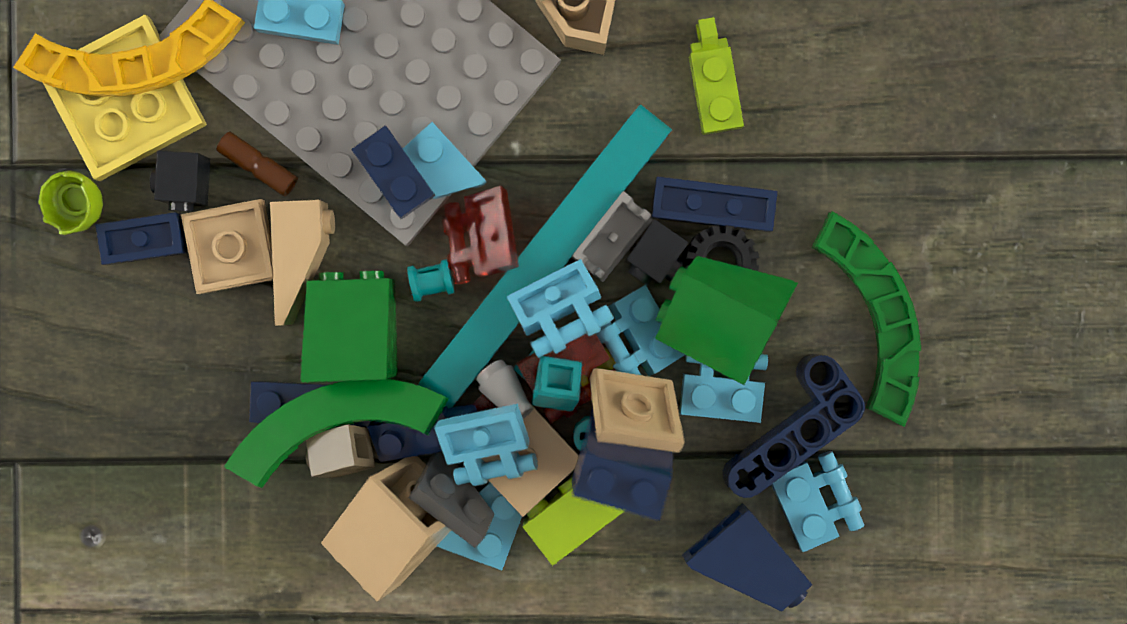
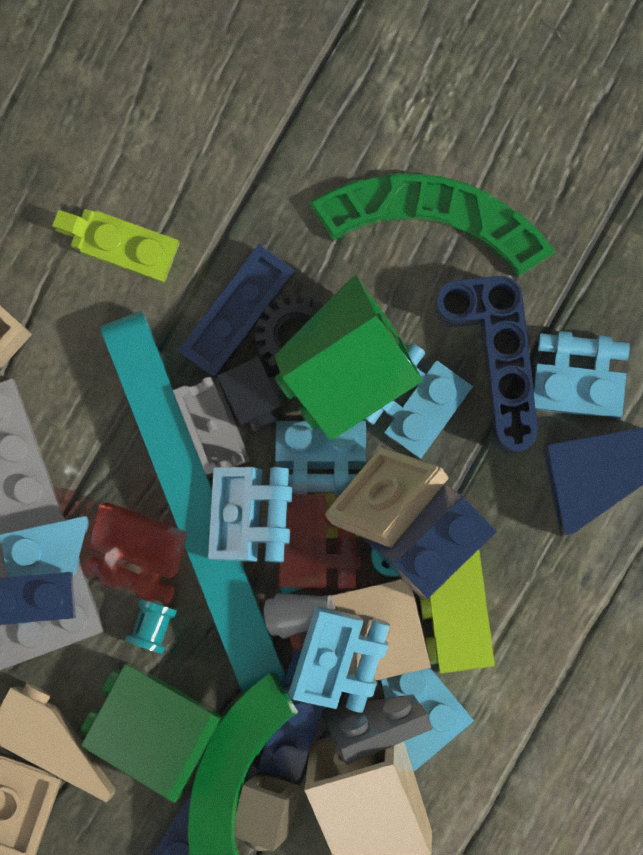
camera: 55 degrees left, 5 degrees down
teal slope [532,356,582,411] -> none

